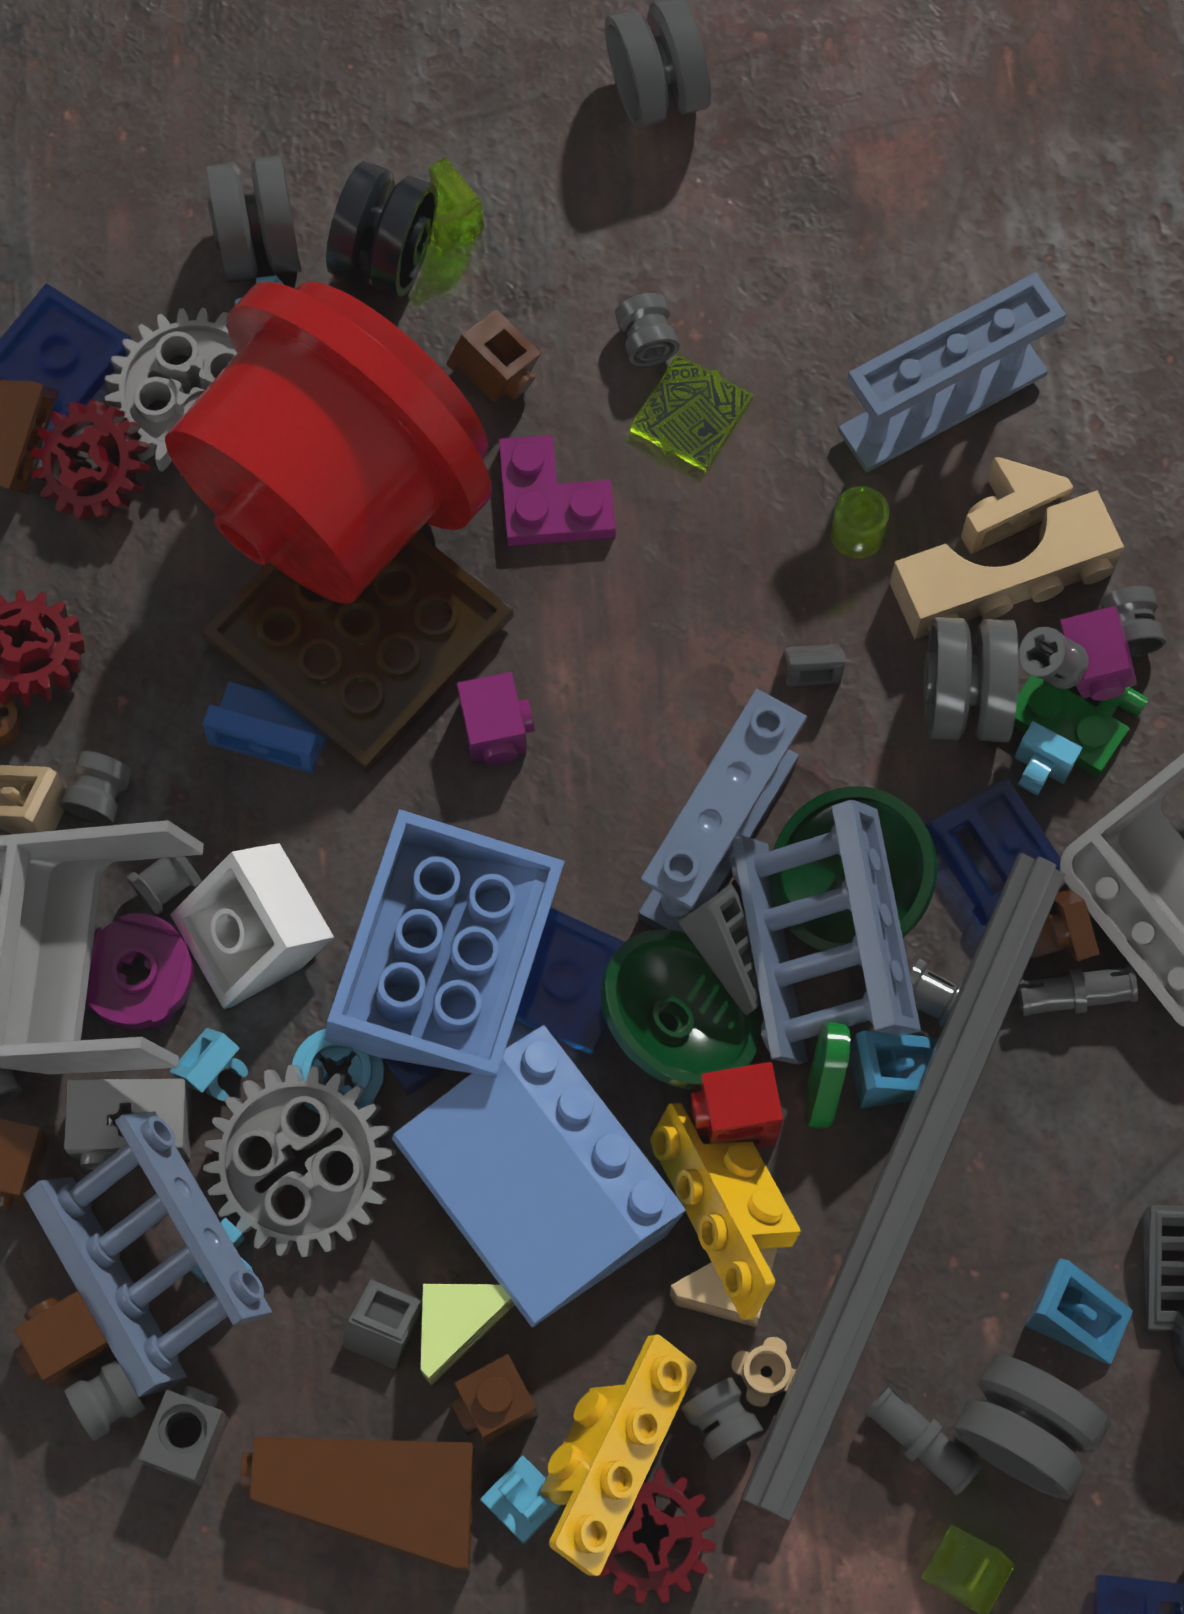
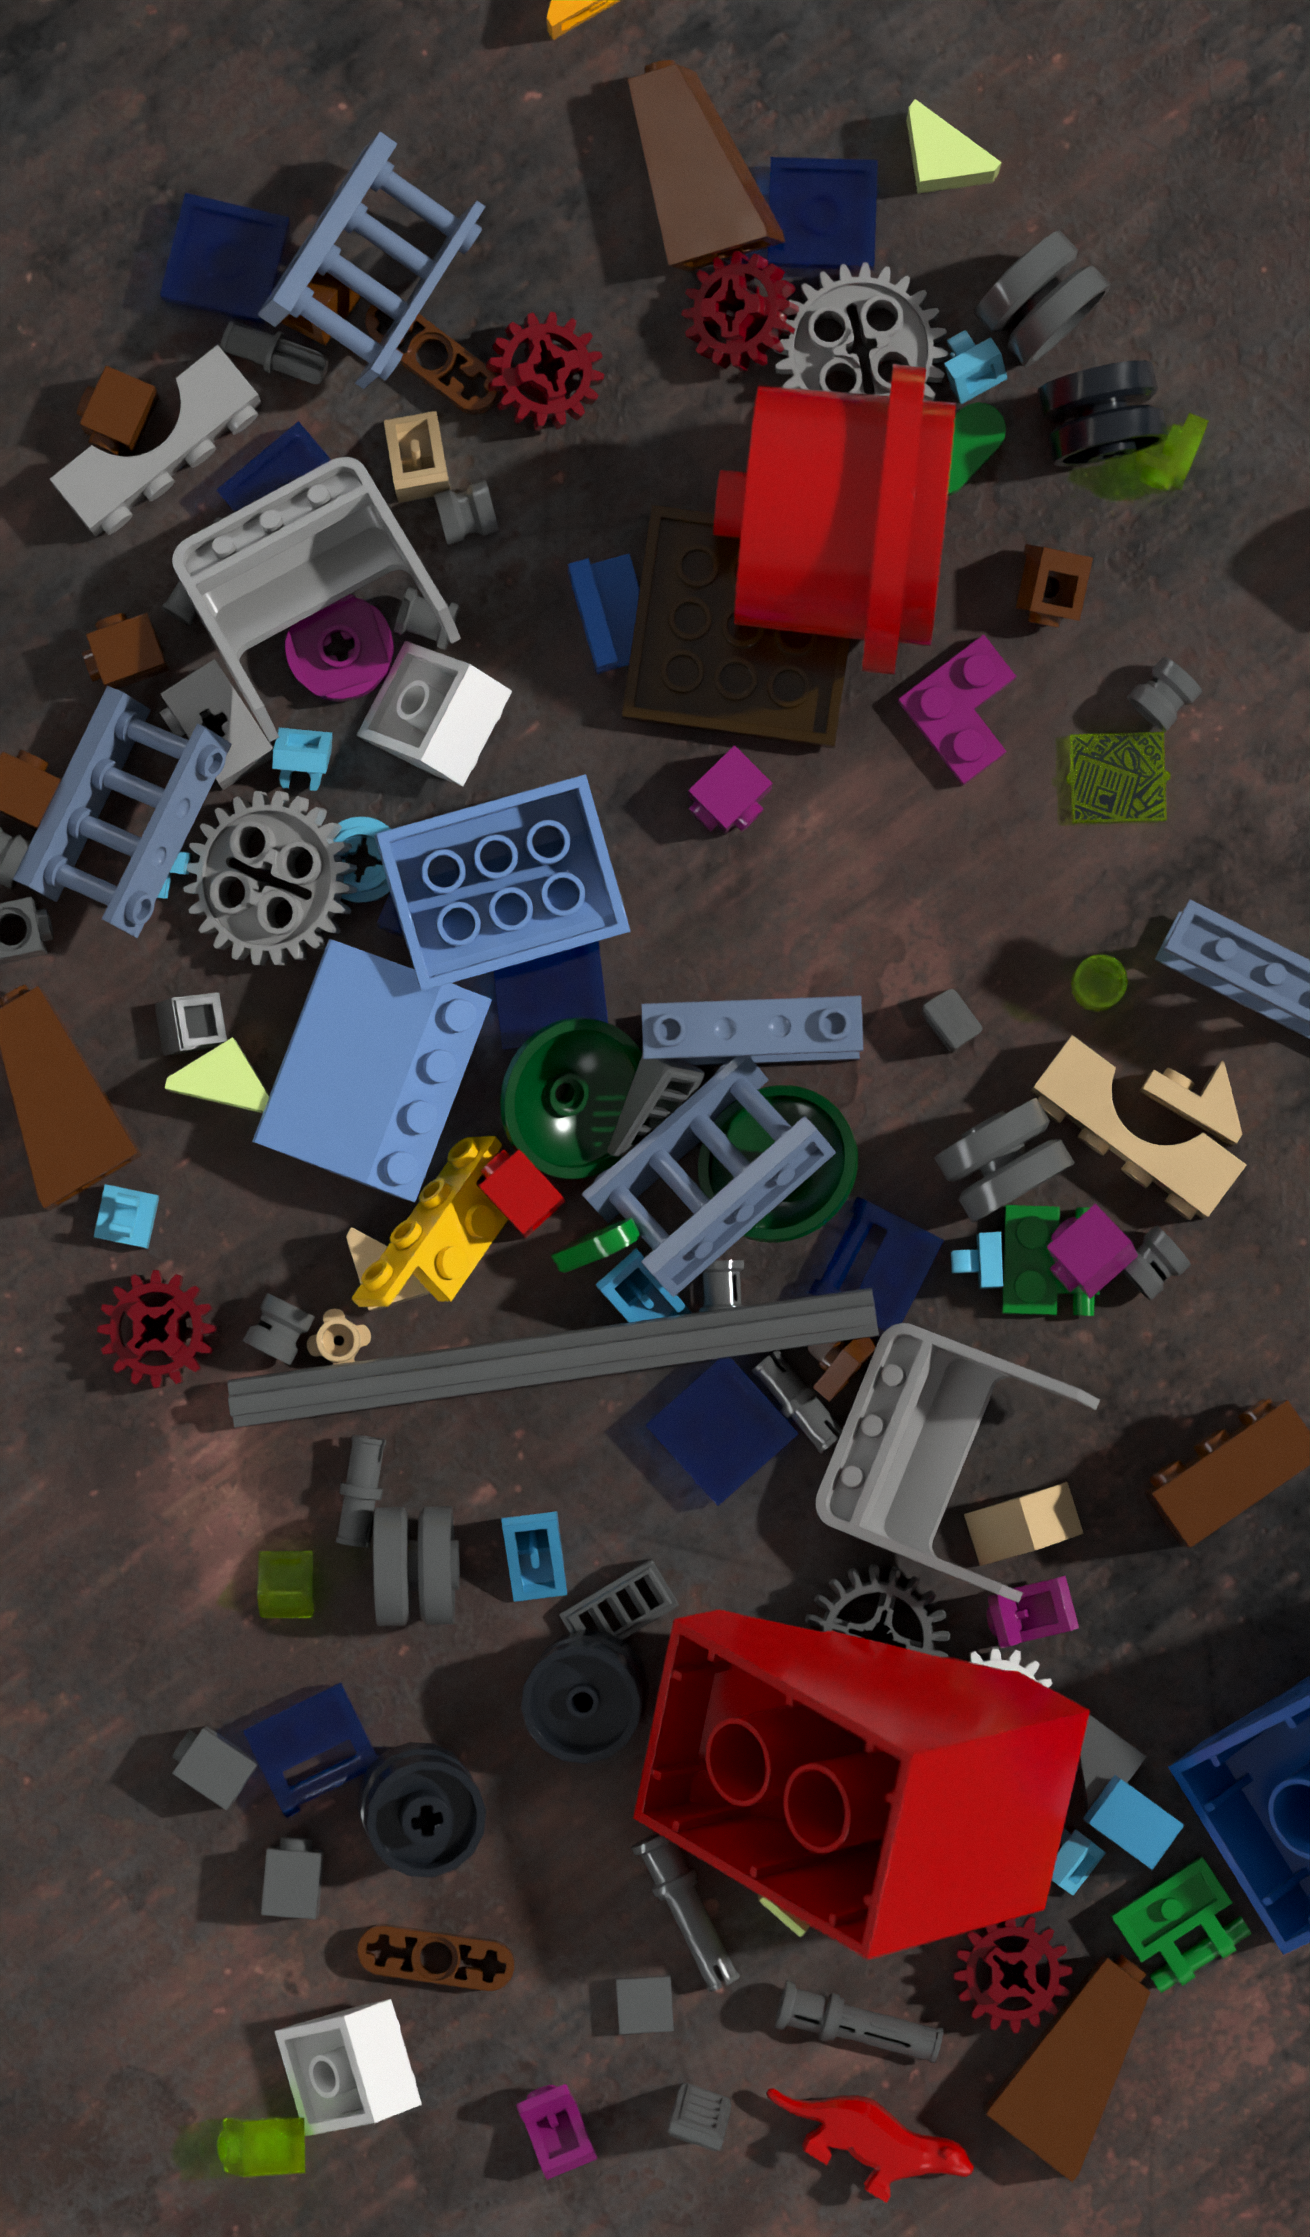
camera: 60 degrees right, 15 degrees up
reddish brown brick [450,1354,538,1445] -> none
yellow bracket [540,1335,697,1576] -> none
dark grey bush [1019,626,1089,689] -> none
none -> clear blue plate [646,1357,799,1506]
none -> yellowish green slope [907,99,1001,193]

